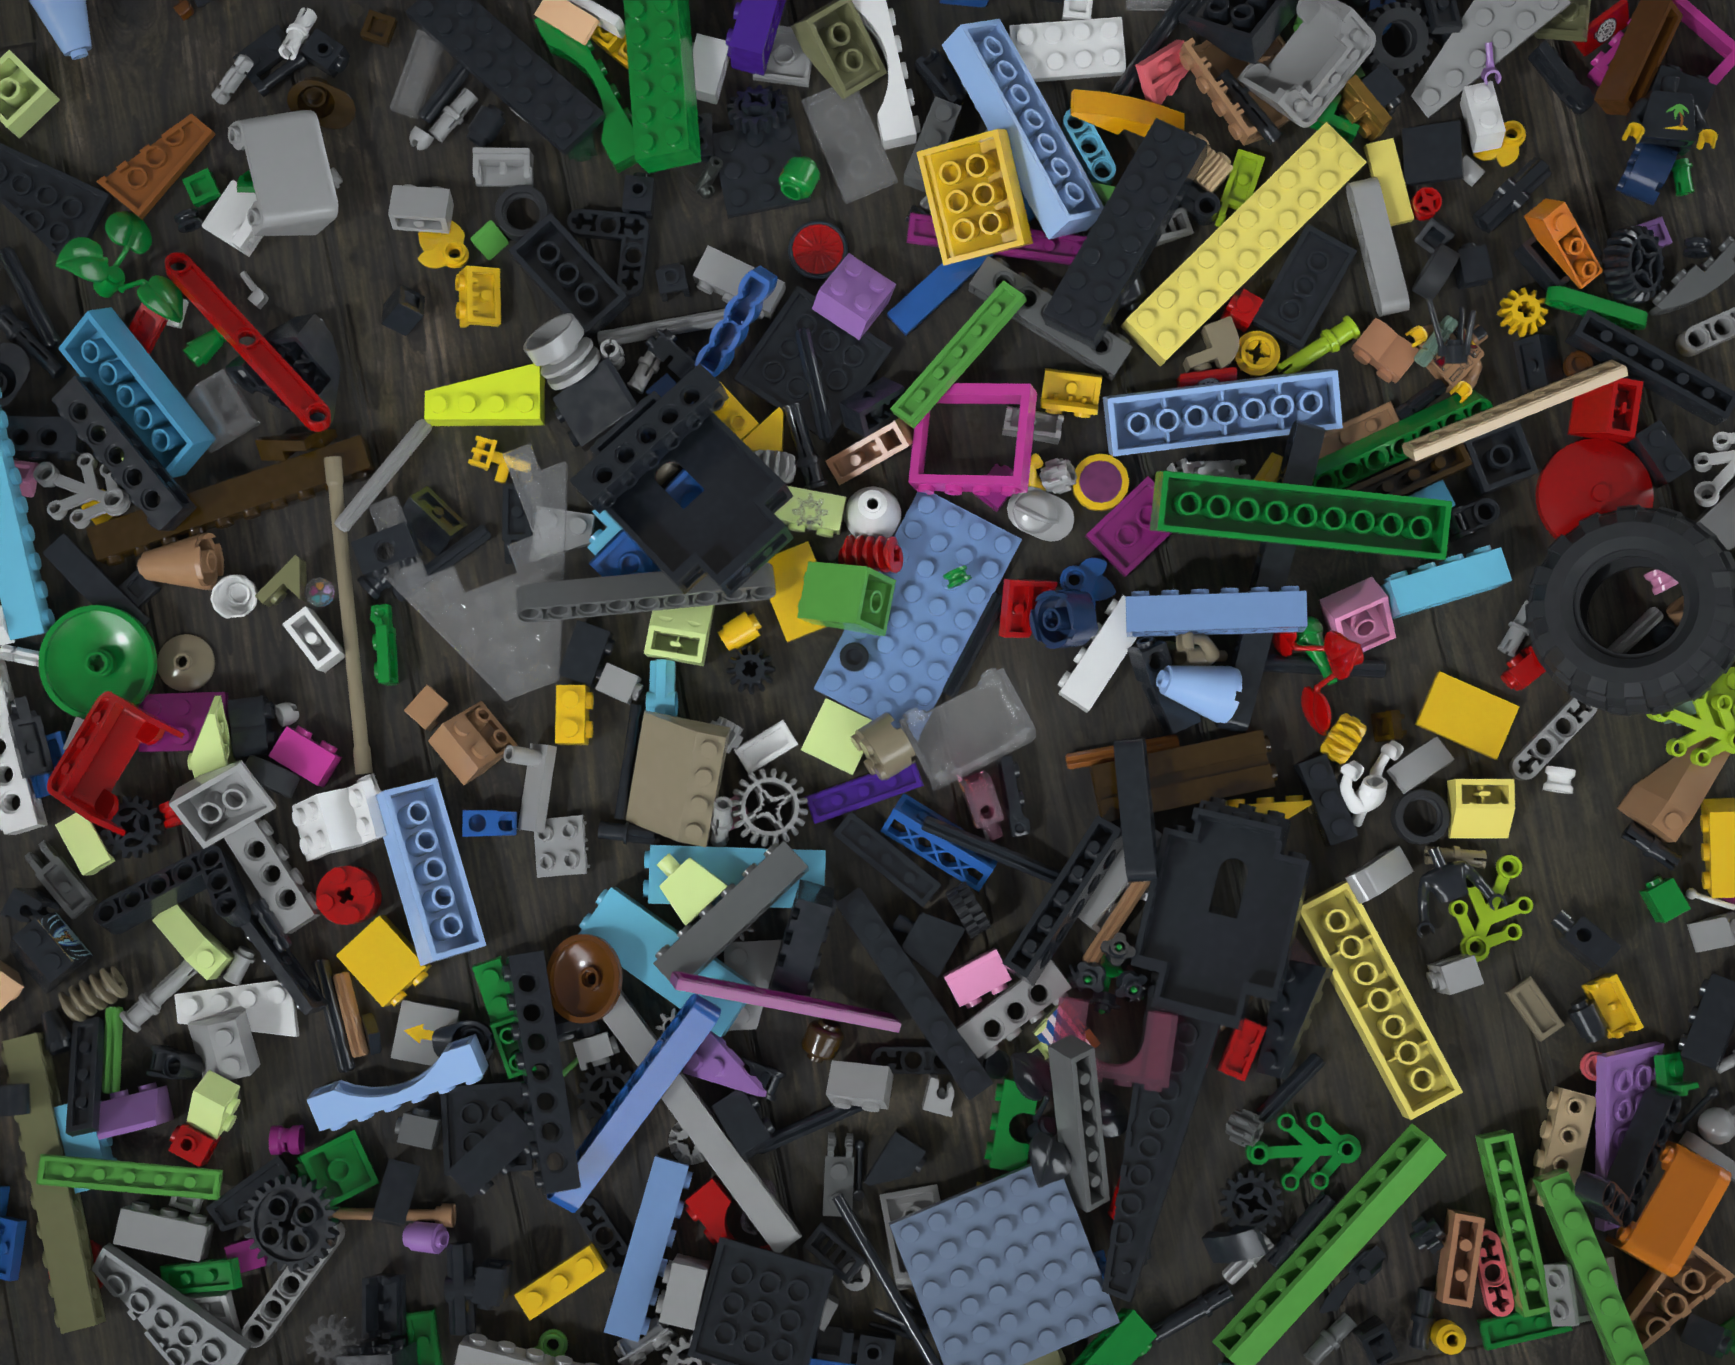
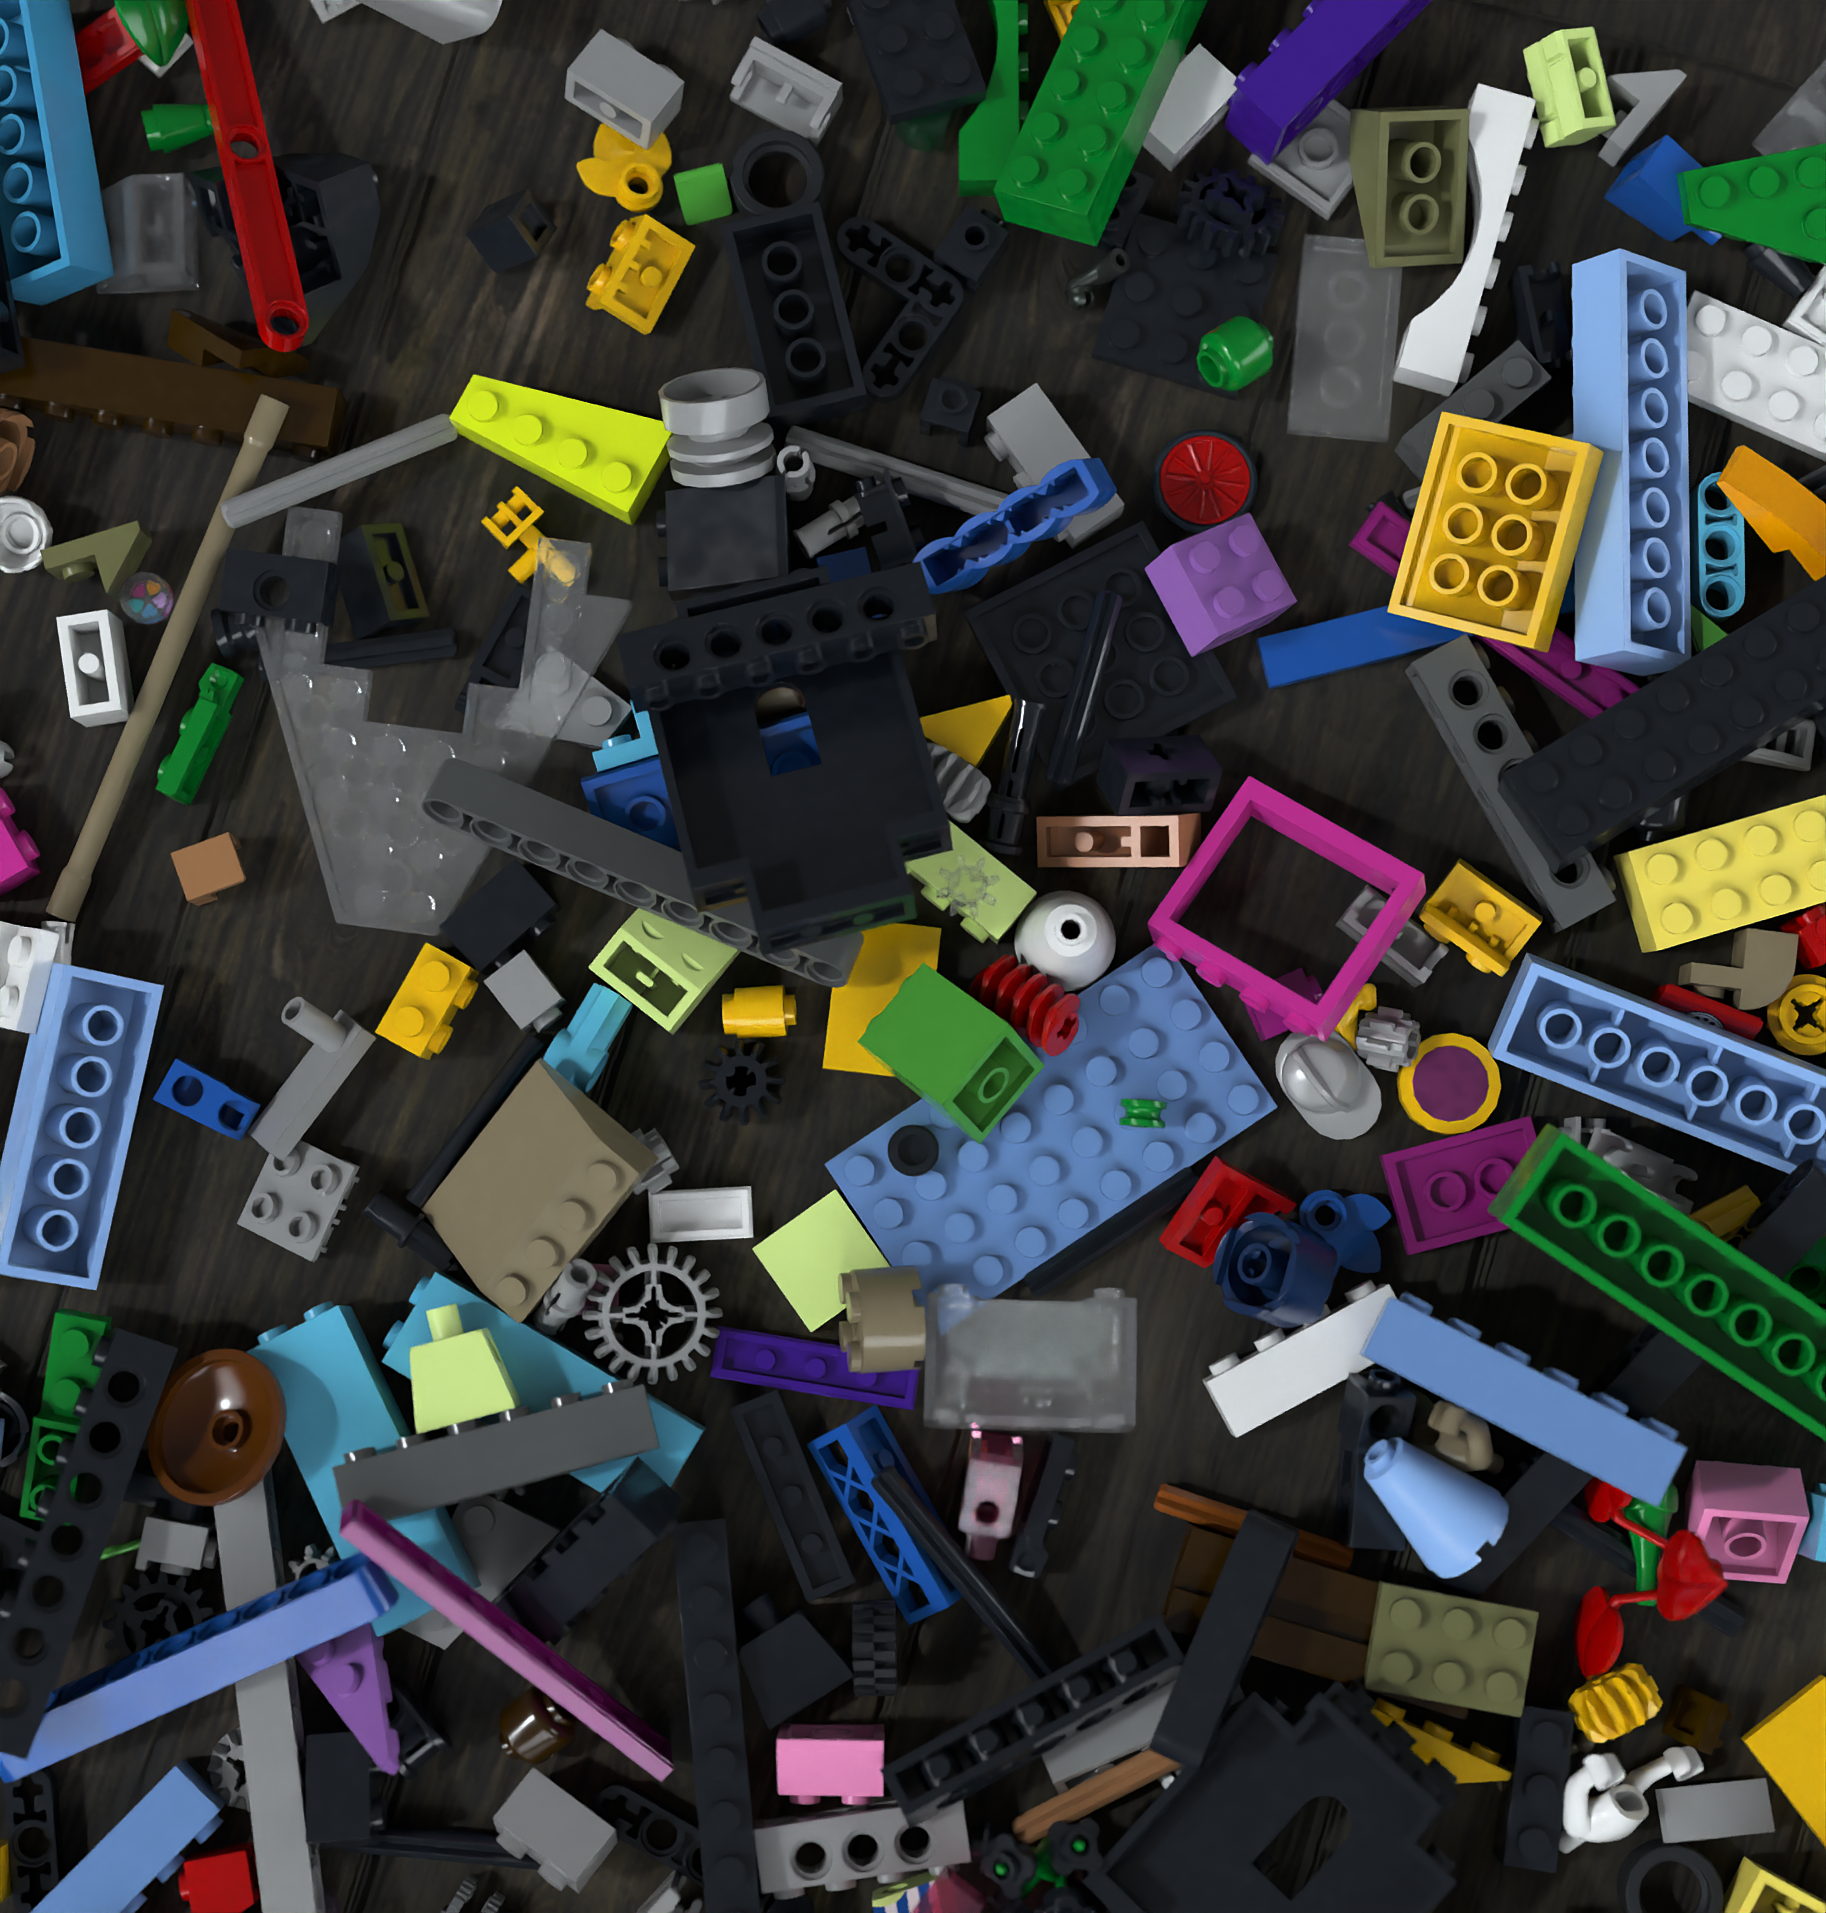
camera: 25 degrees right, 0 degrees up
light grey hand [240,271,269,309] -> none
medium nougat slope [428,701,517,785] -> none
yellow bracket [713,382,759,440] -> none
bright green plate [890,281,1027,429] -> none
none -> olive plate [1362,1581,1539,1717]

